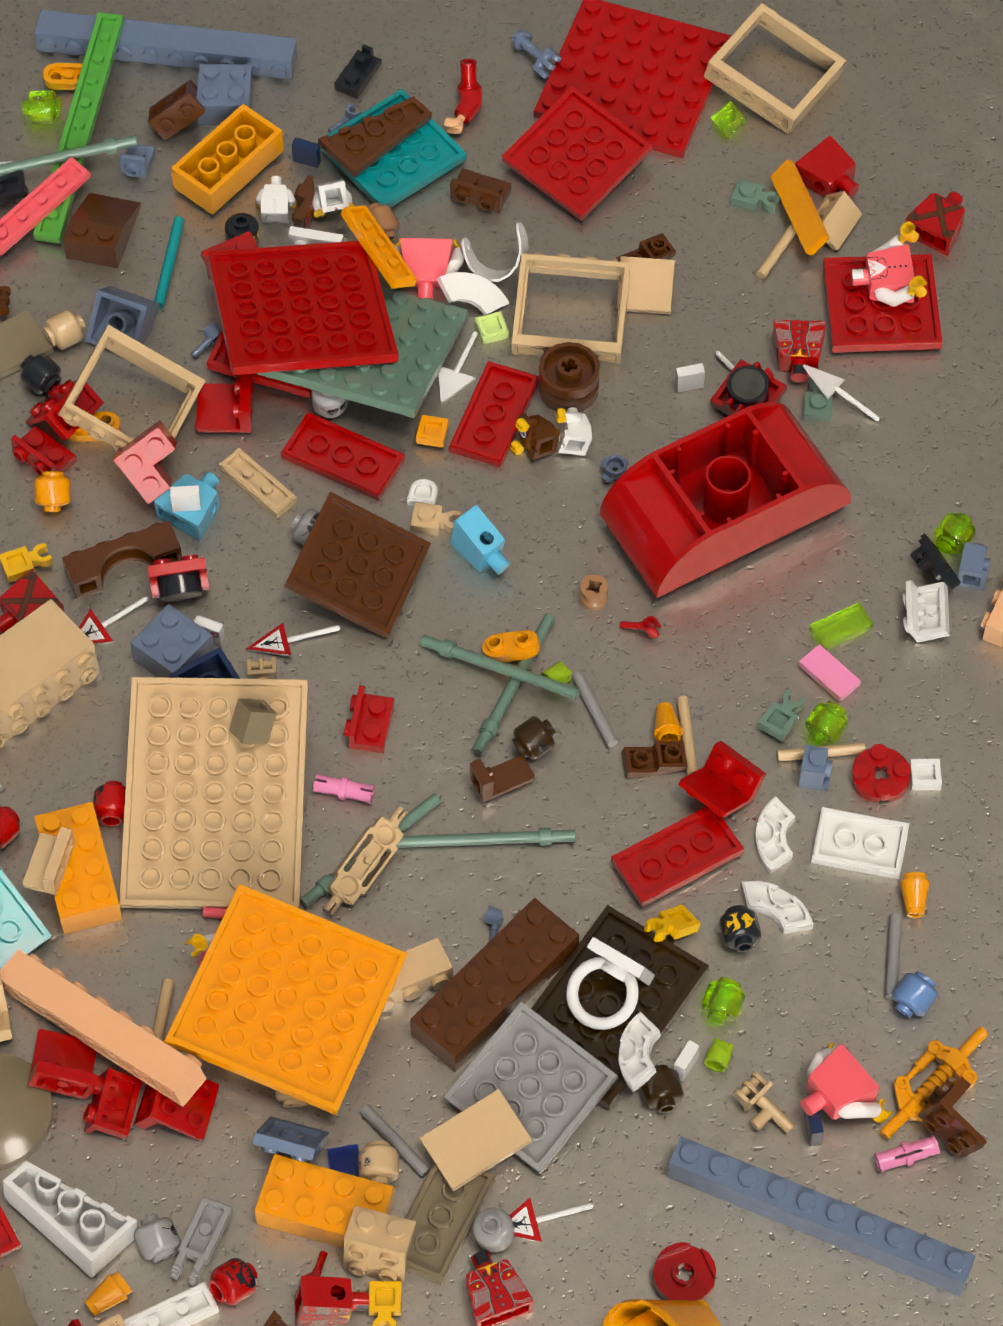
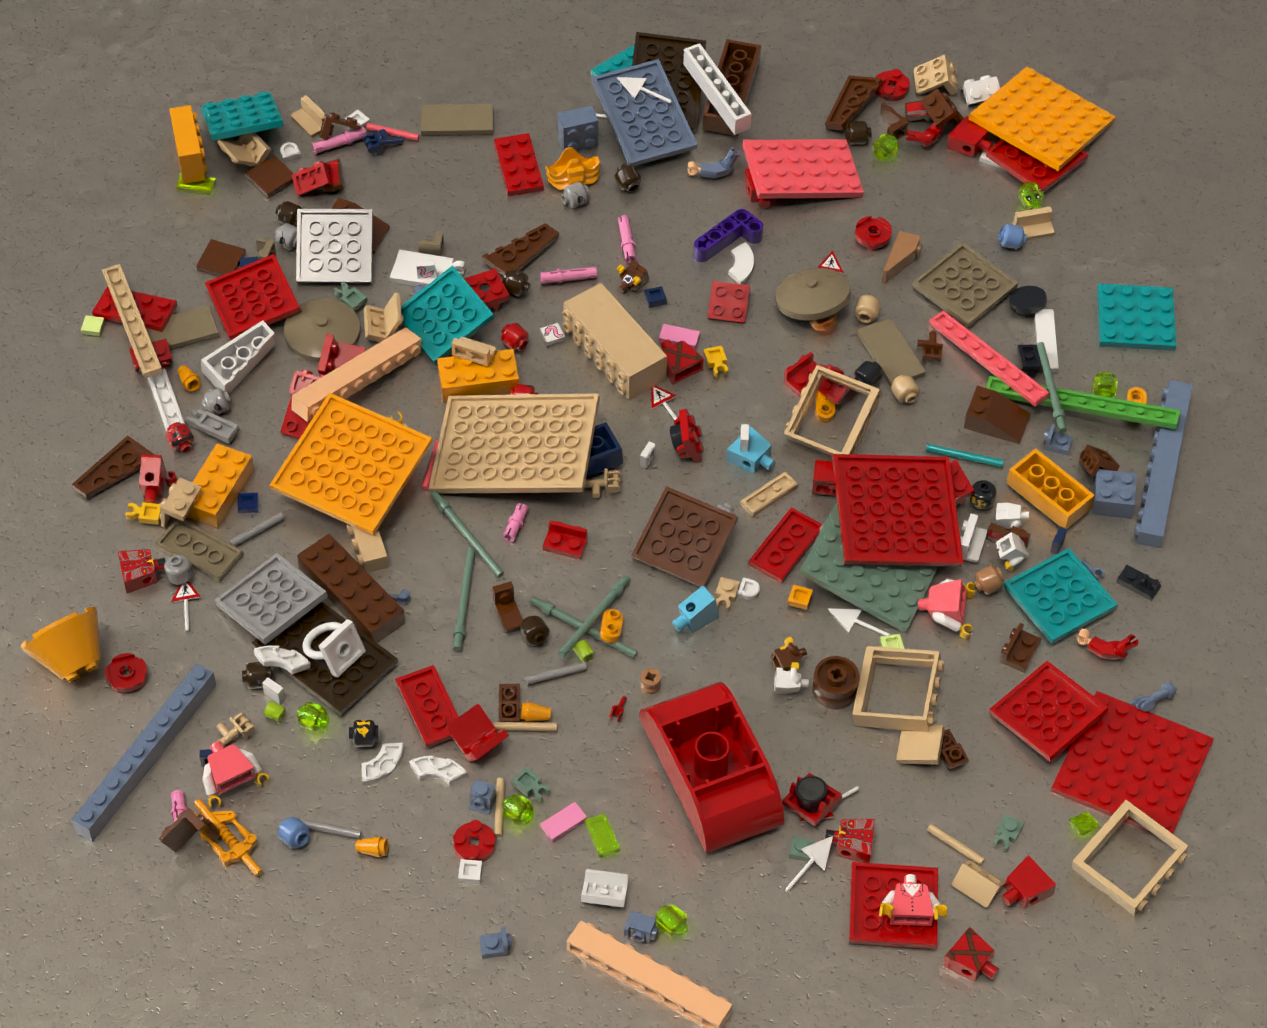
camera: 95 degrees right, 5 degrees down
light orange head [34,471,71,512] -> none
reddish brown arch [62,521,182,599] -> none
sand blue slope [85,286,159,349] -> none
brick [113,420,177,504] -> none
sand blue brick [130,604,214,678] -> none
dark tan panel [230,699,277,745] -> none
piece [245,623,341,657] -> none
sand blue plate [253,1116,329,1162] -> none
reddish brown wing [318,96,432,178] -> none
tan piece [322,806,408,916] -> none
light orange tile [340,205,417,289] -> none
tan head [358,1140,399,1185] -> none
tan tile [420,1089,532,1192] -> none
white tile [436,272,509,315] -> none
red tile [449,361,540,468] -> none
white piece [461,222,529,282] -> none
sand blue plate [601,455,628,483] -> none
yellow plate [644,904,701,942] -> none
white tile [675,363,705,393] -> none
light orange tile [770,159,830,256] -> none
white tile [811,807,910,880] -> none
black plate [910,533,961,589] -> none

